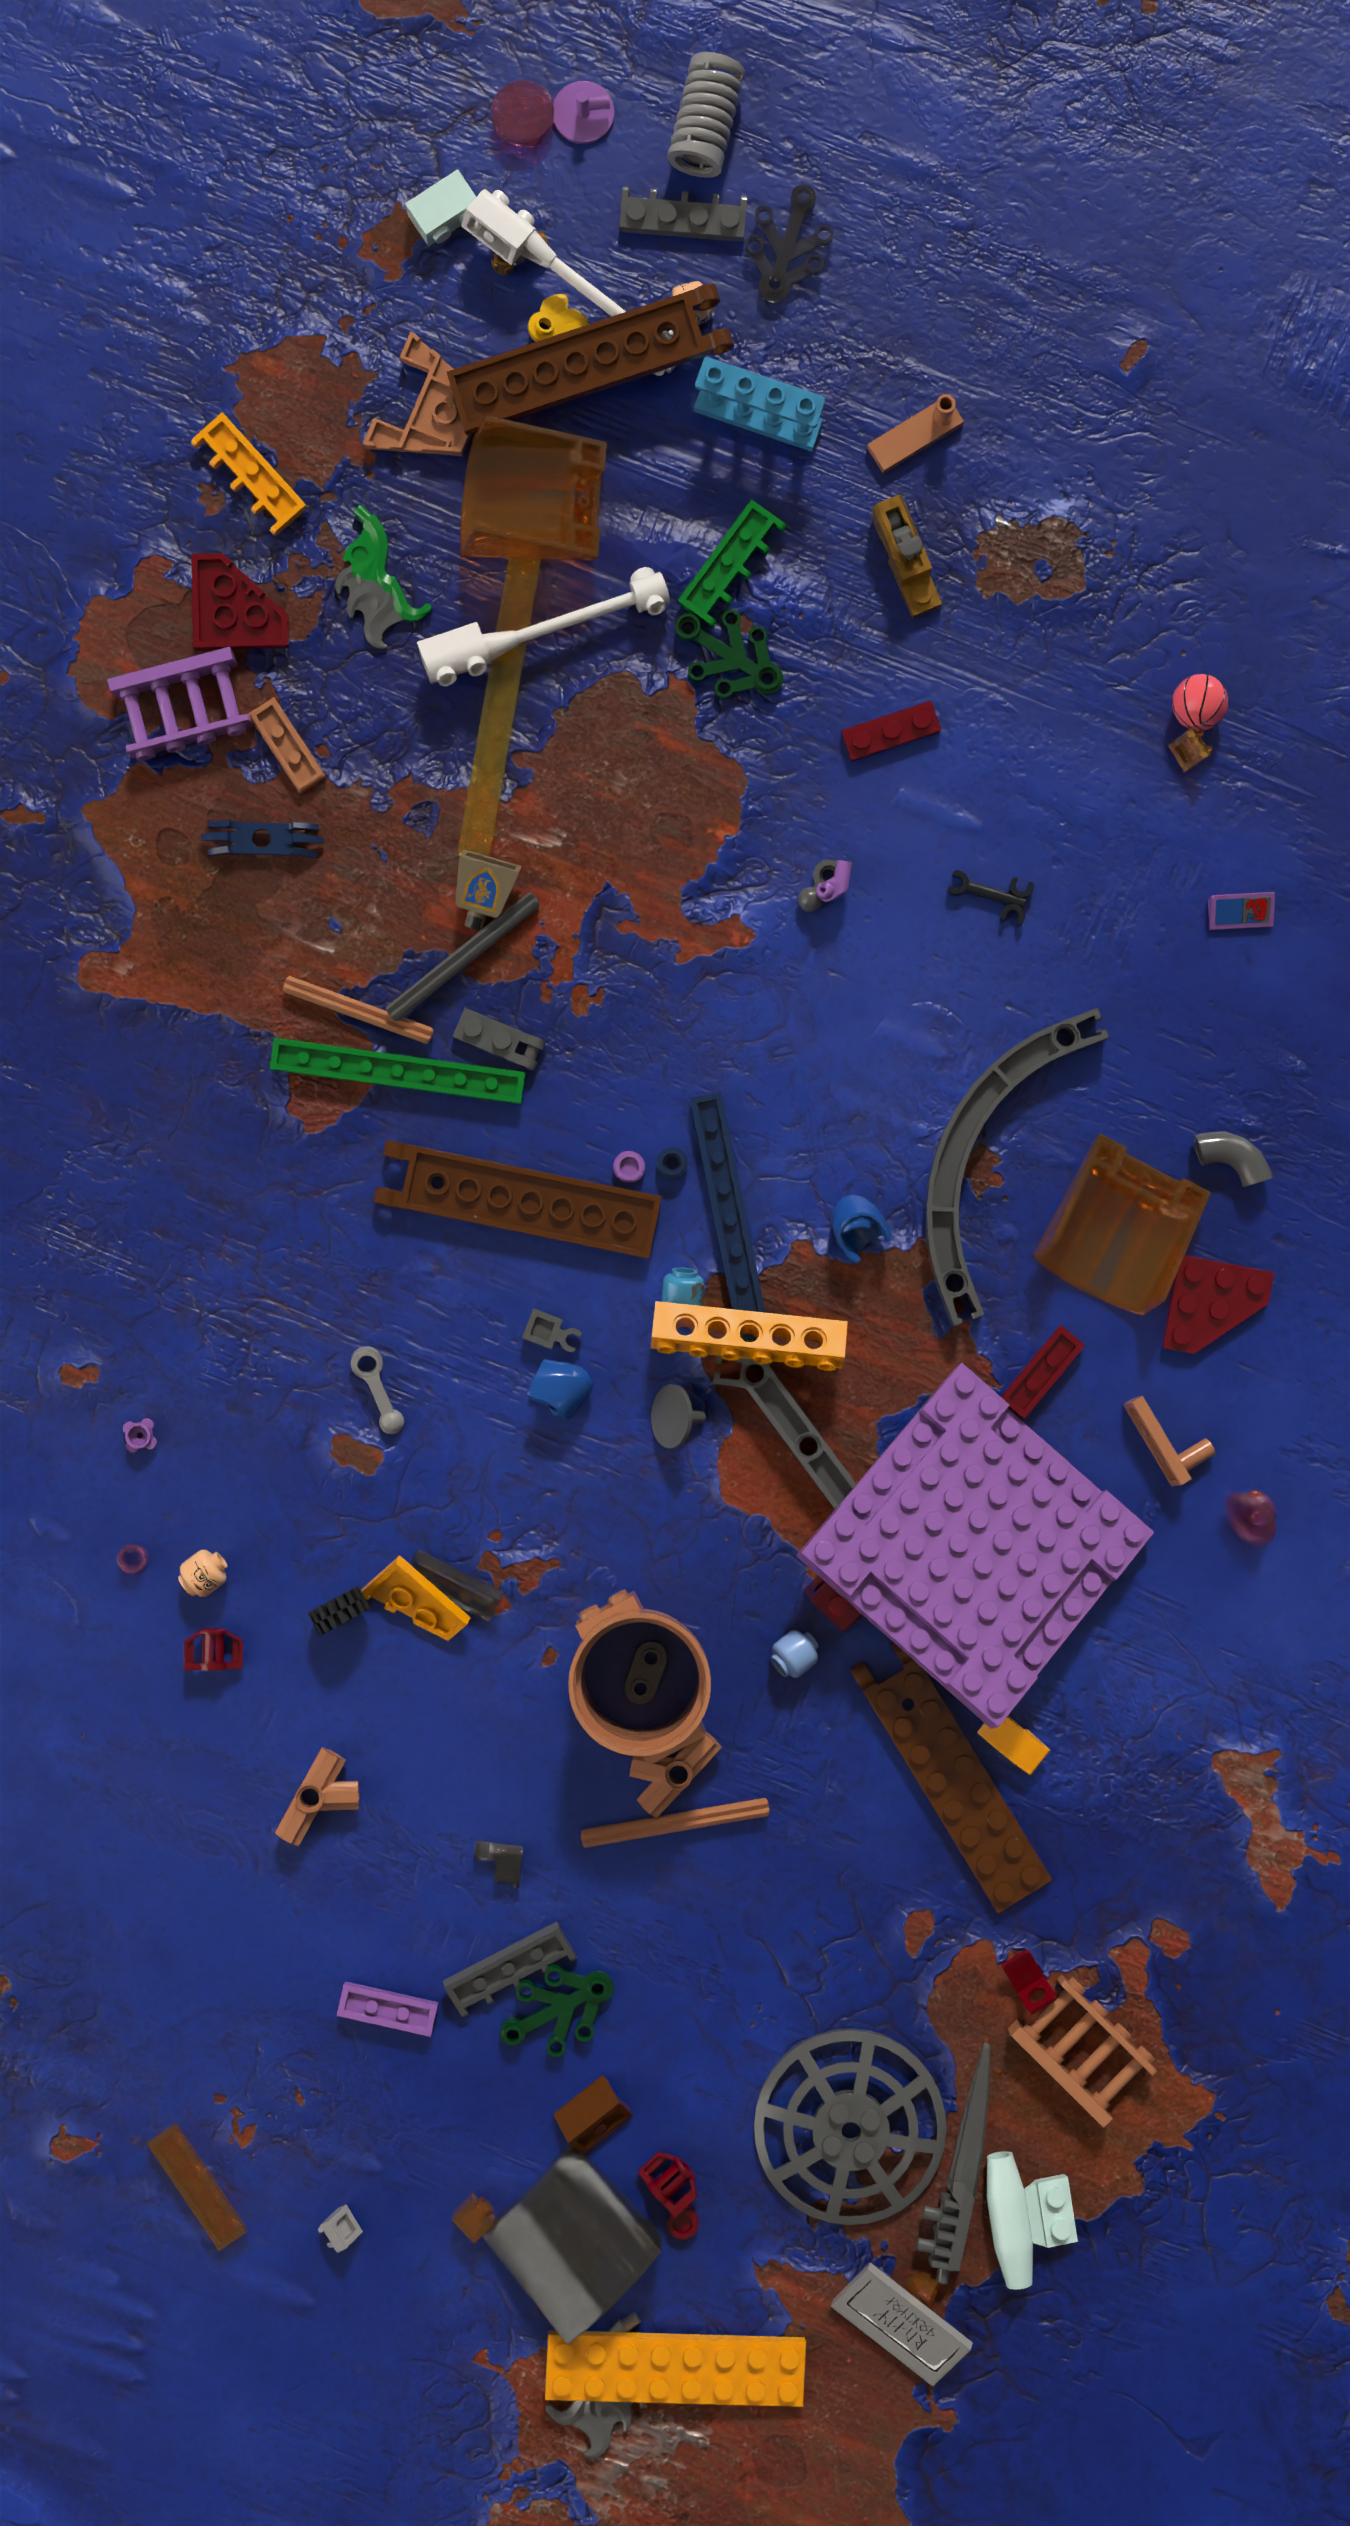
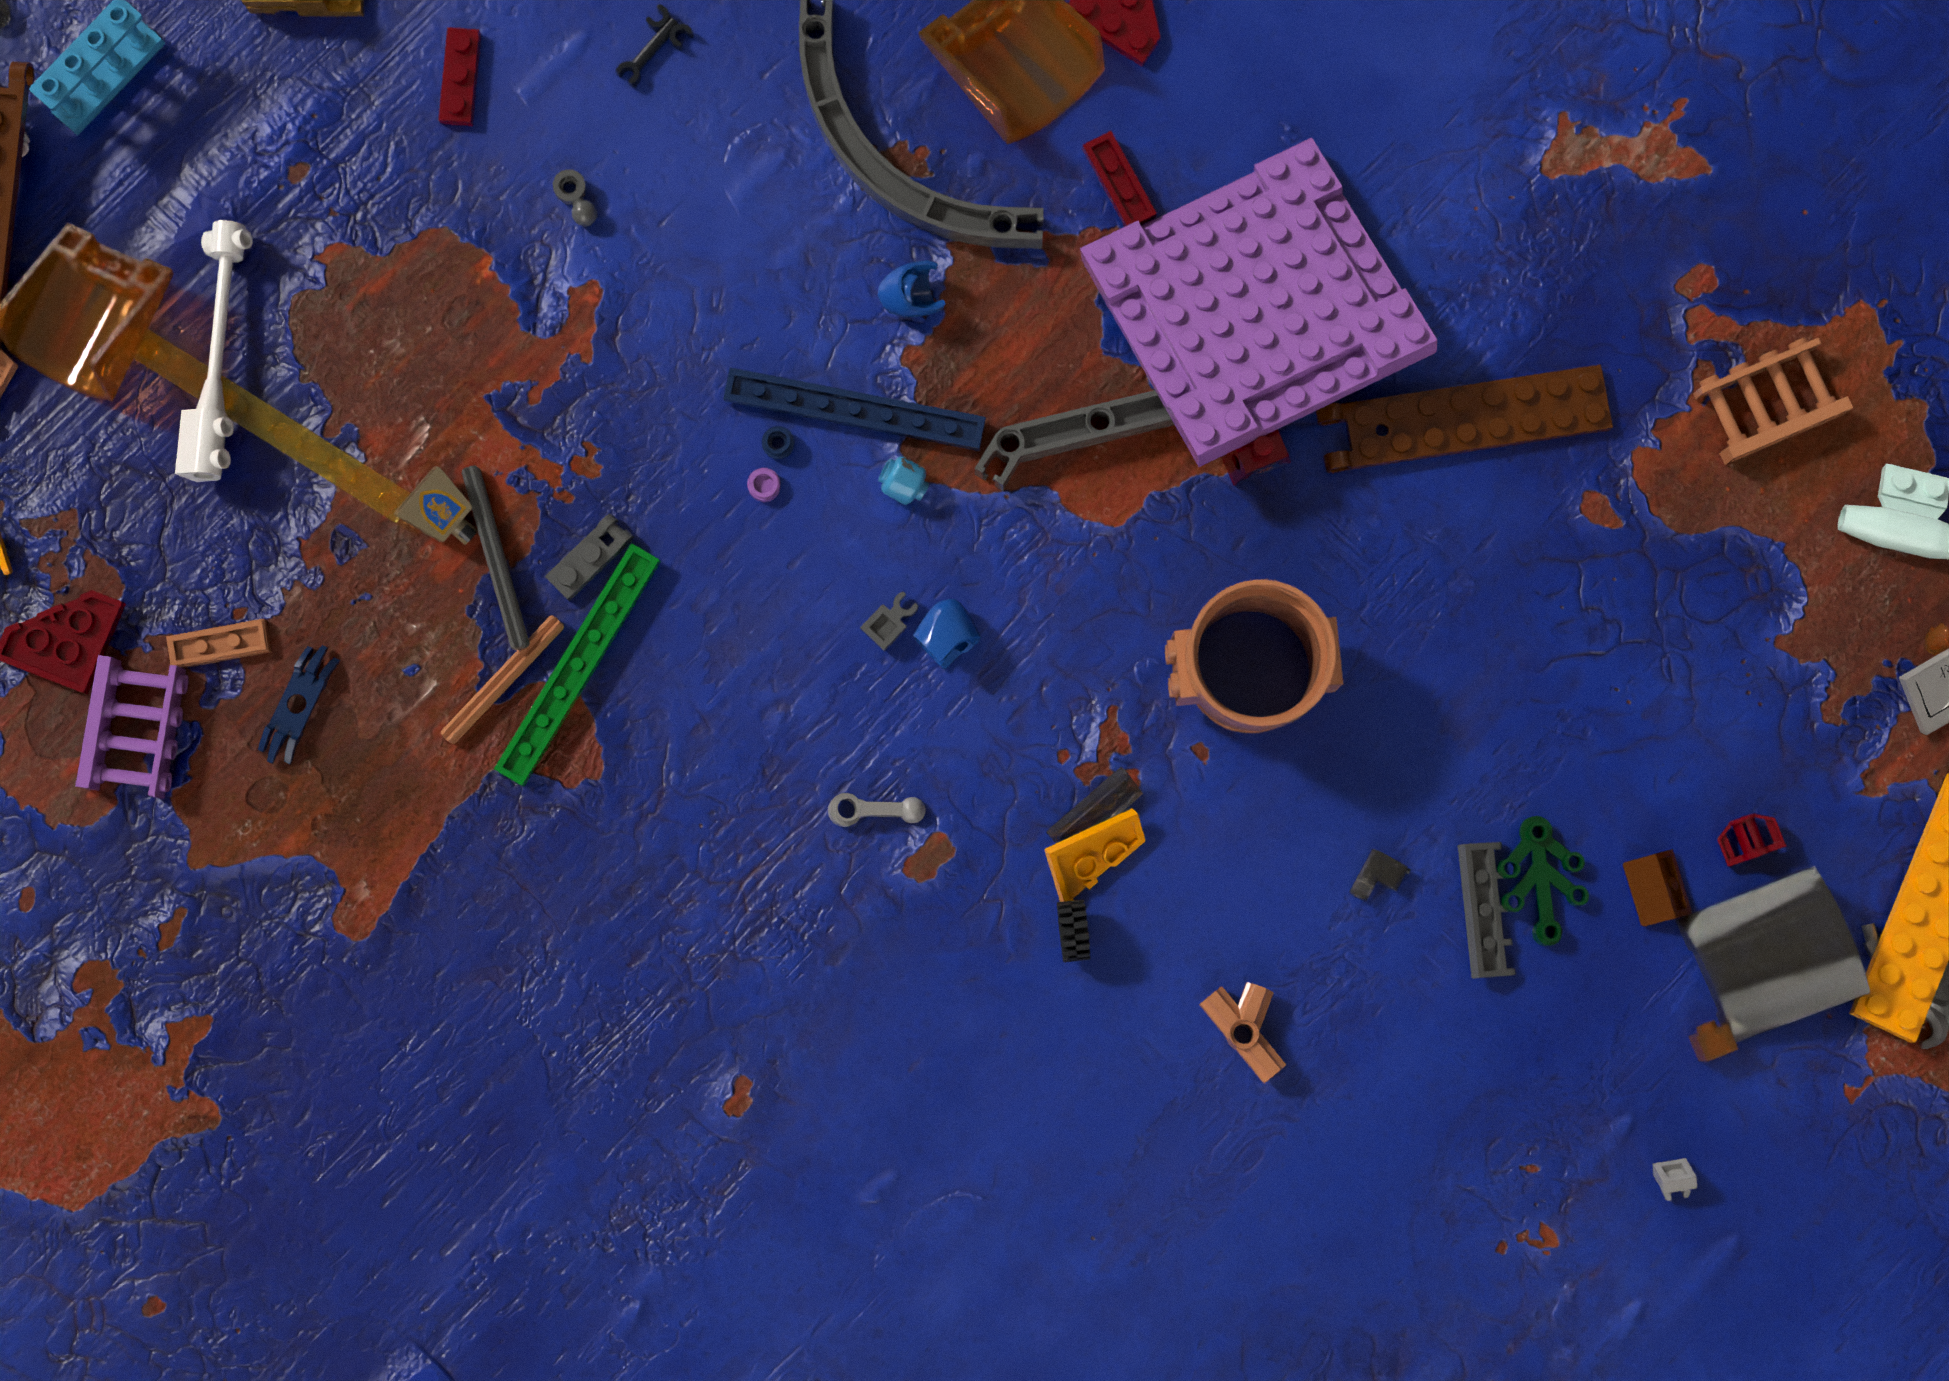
camera: 70 degrees left, 5 degrees down
clear pink bush [117,1544,149,1573] -> none
medium lavender plate [123,1418,157,1453] -> none
clear orange plate [147,2122,247,2251] -> none
light nougat head [178,1550,227,1597] -> none
dark red piece [183,1628,243,1671] -> none
piece [335,505,432,649] -> none
medium lavender plate [337,1981,439,2037] -> none
reddish brown hinge [372,1140,662,1259] -> none
nougat axle [581,1798,770,1848] -> none
dark grey plate [625,1641,667,1704] -> none
nougat piece [629,1731,722,1819] -> none
light orange brick [651,1301,848,1371] -> none
dark grey shield [651,1384,706,1448] -> none
dark red tile [667,2206,699,2240] -> none
dark green plant [675,609,783,700] -> none
green hinge [677,499,787,628] -> none
dark grey dish [754,2028,947,2225] -> none
light blue head [770,1630,819,1678] -> none
medium lavender arm [816,860,852,902] -> none
dark grey piece [915,2042,990,2284] -> none
light orange slope [977,1715,1051,1775] -> none
dark red bracket [1001,1949,1057,2015] -> none
nougat piece [1123,1396,1216,1487] -> none
clear pink hat [1224,1490,1277,1546] -> none

